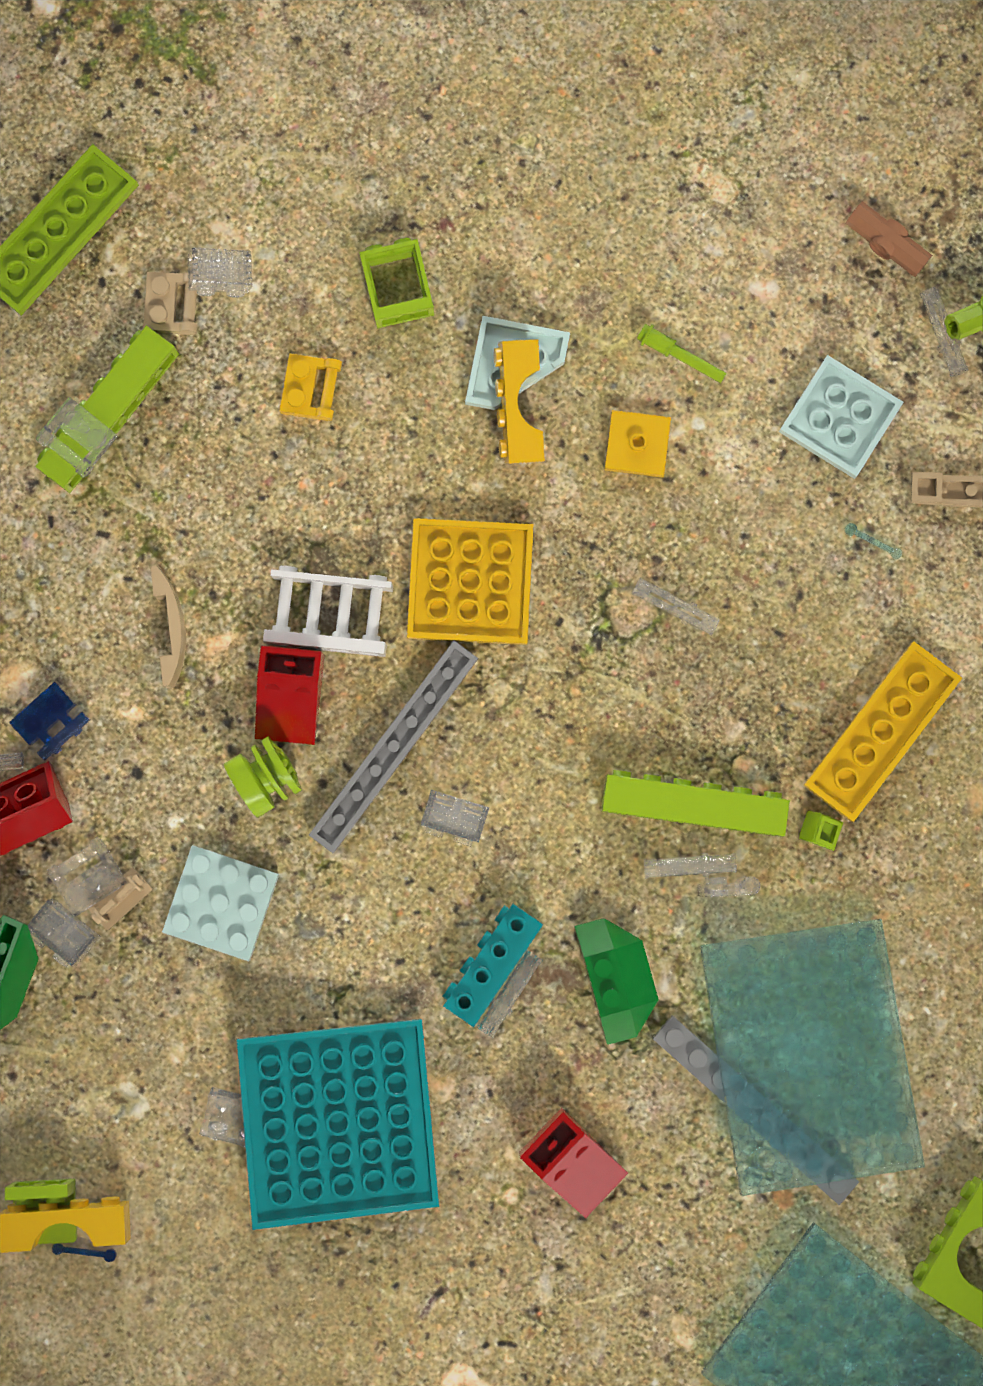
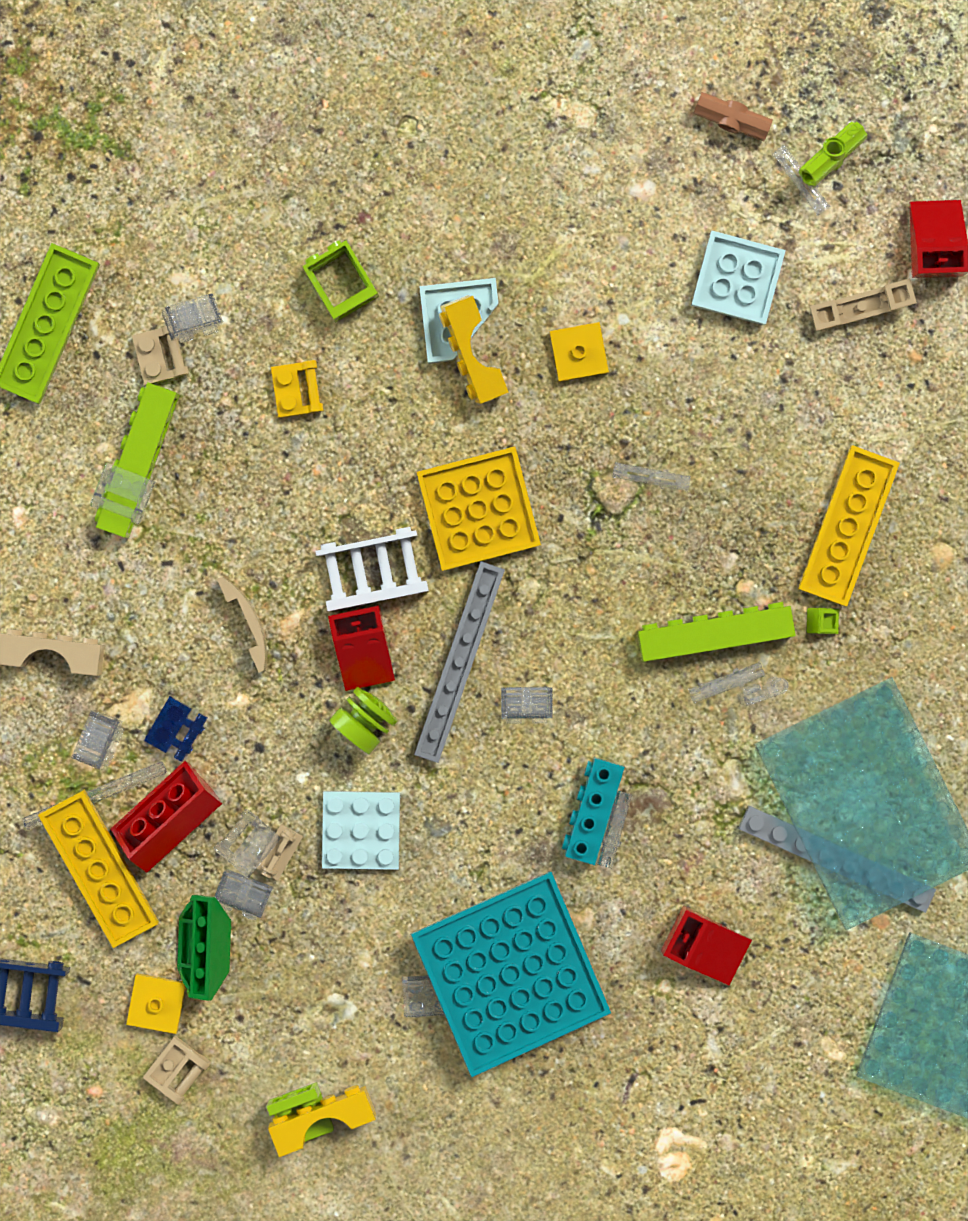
camera: 20 degrees left, 5 degrees up
clear blue hinge [52,1243,117,1262] -> none
green wedge [574,918,659,1045] -> none
lime pin [637,324,727,384] -> none
clear light blue hinge [845,523,902,559] -> none

